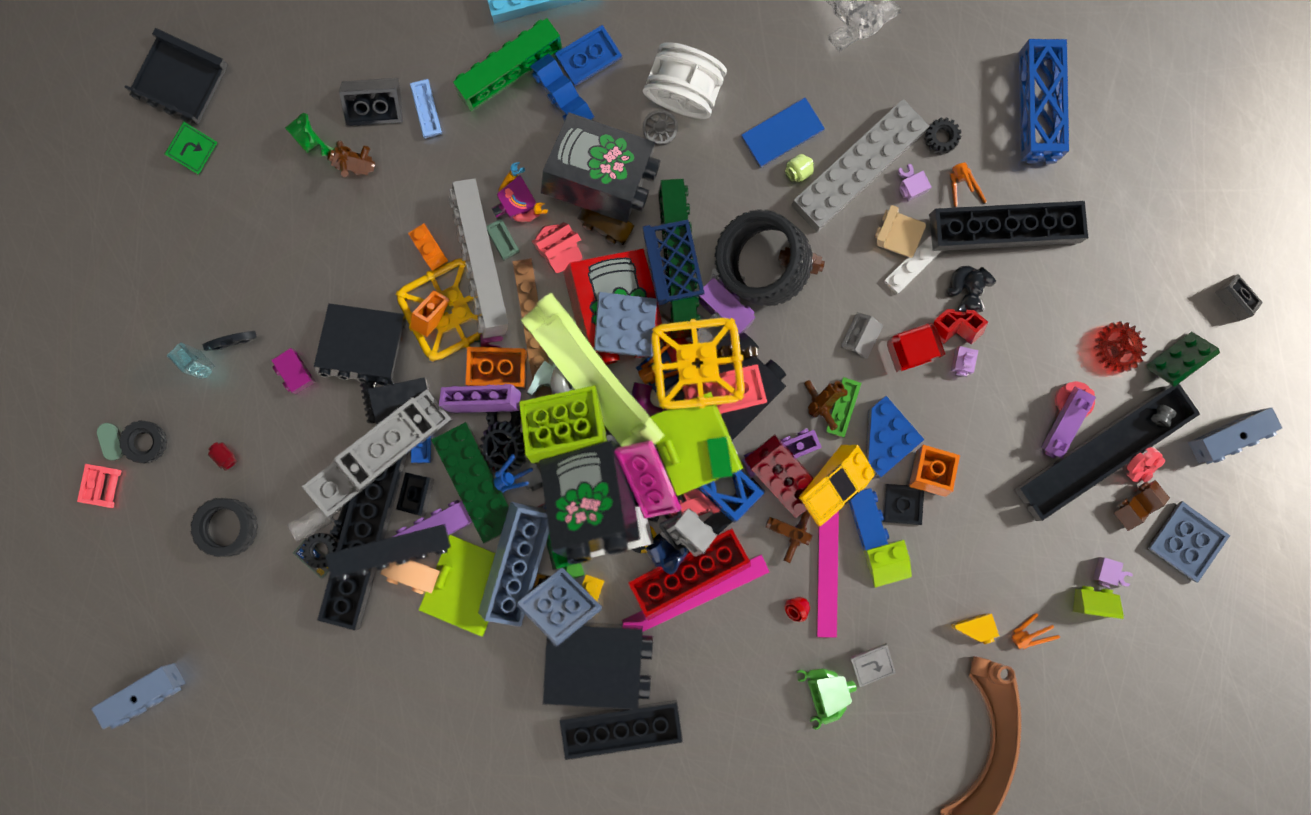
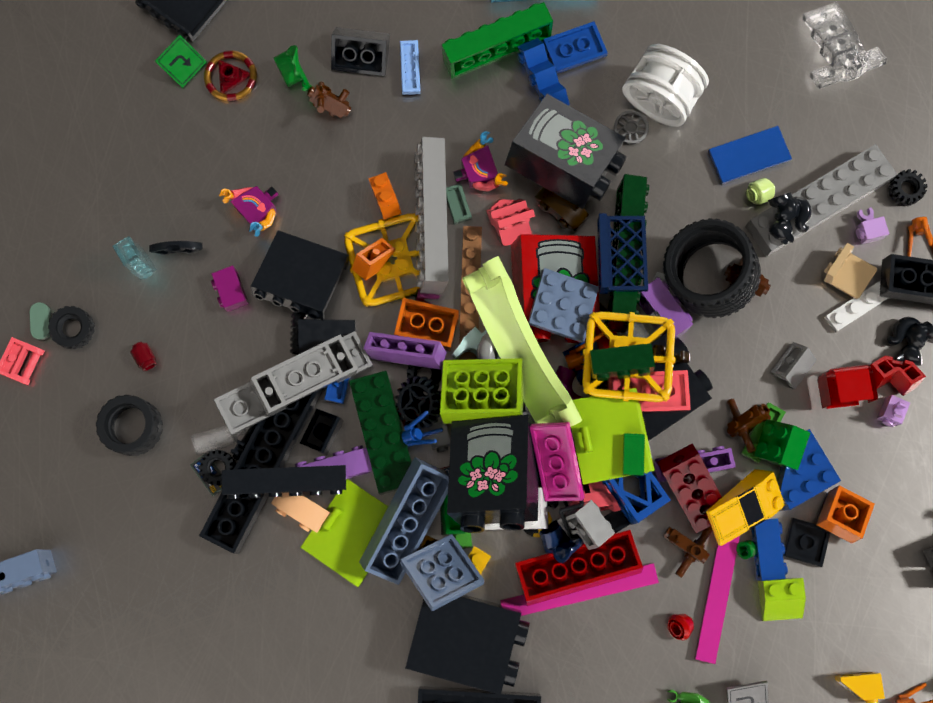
camera: 20 degrees right, 5 degrees down
none -> dark red piece [204,51,257,101]
none -> torso [219,186,279,237]
none -> dark green brick [589,343,655,381]
none -> green bush [736,540,757,559]
none -> green brick [754,419,811,470]
none -> black animal [768,192,812,245]

